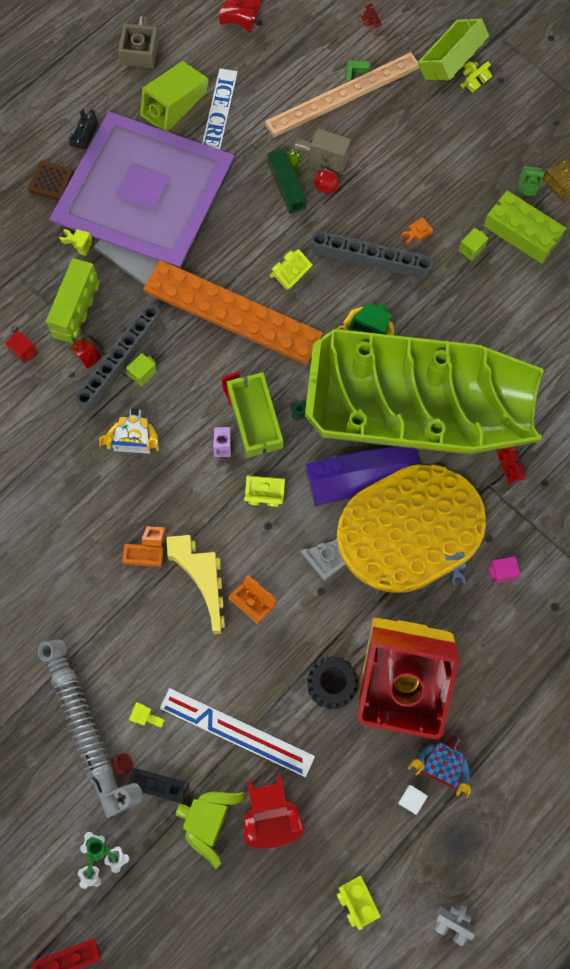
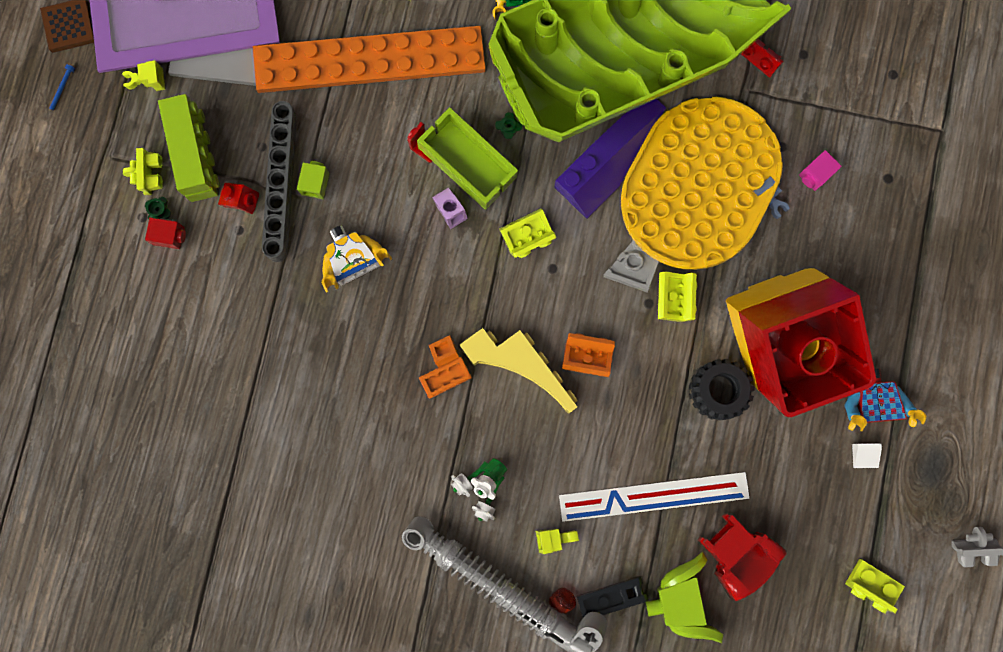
camera: 30 degrees left, 10 degrees up
none -> blue piece [49,64,76,111]
none -> neon yellow hips [123,148,163,195]
none -> dark green plate [145,196,171,219]
none -> white plant [451,458,507,522]
none -> neon yellow bracket [658,272,697,322]

